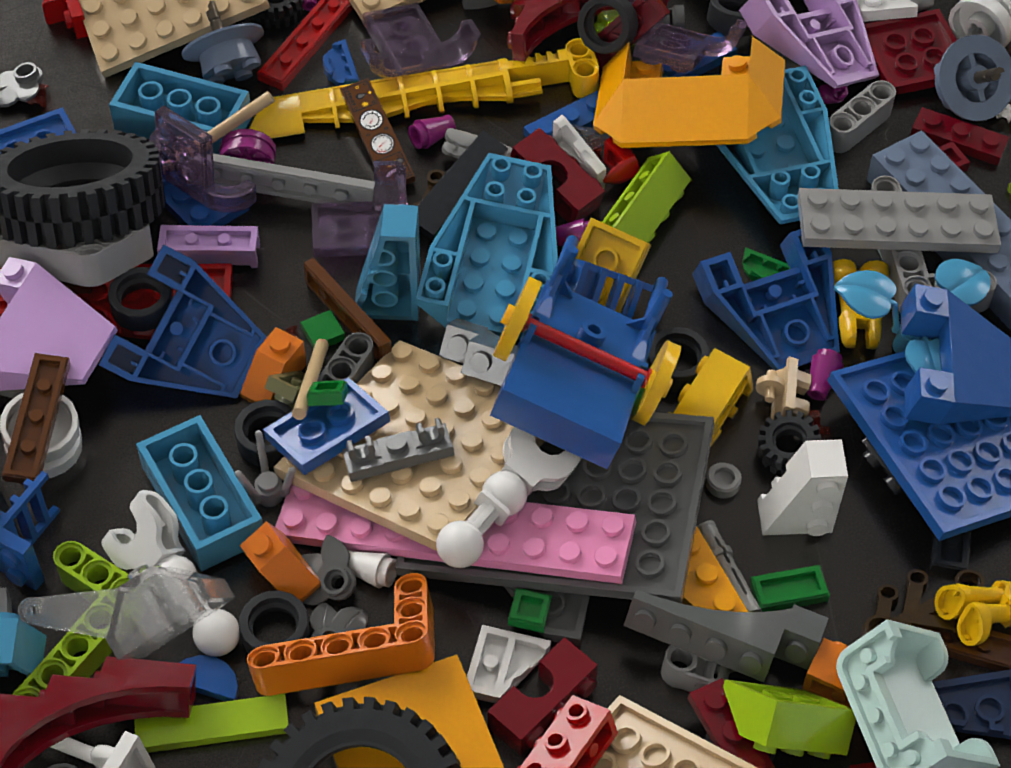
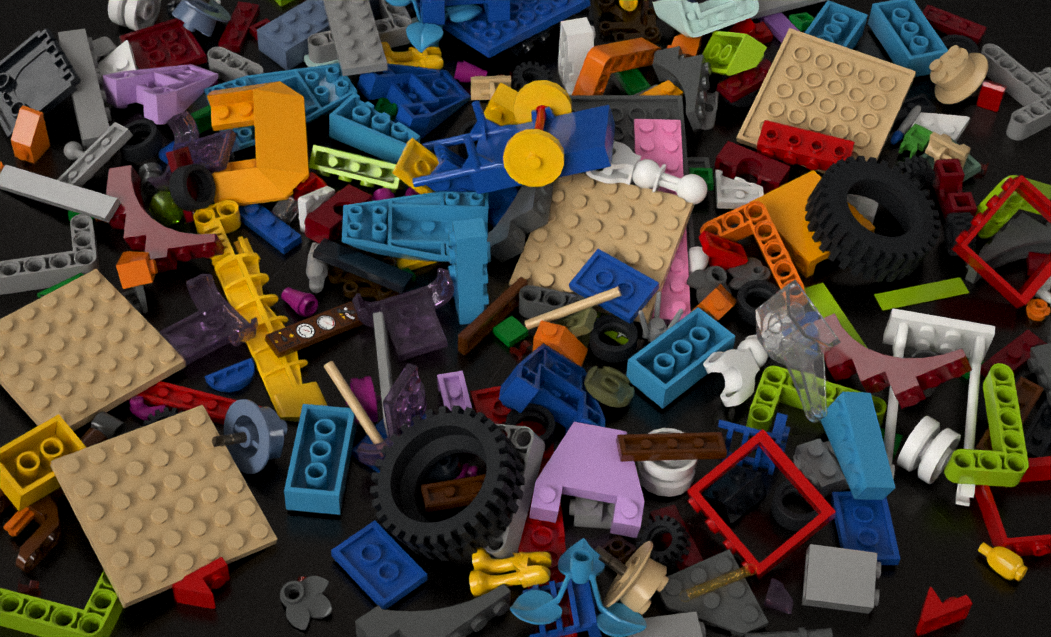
camera: 105 degrees left, 5 degrees down
green tile [307,380,348,407] -> none
dark grey plate [342,418,455,482] -> none
none -> dark azure wedge [329,92,421,164]
none -> orange beam [572,37,661,95]
none -> olive tile [584,366,635,408]
none -> red slope [699,230,748,270]

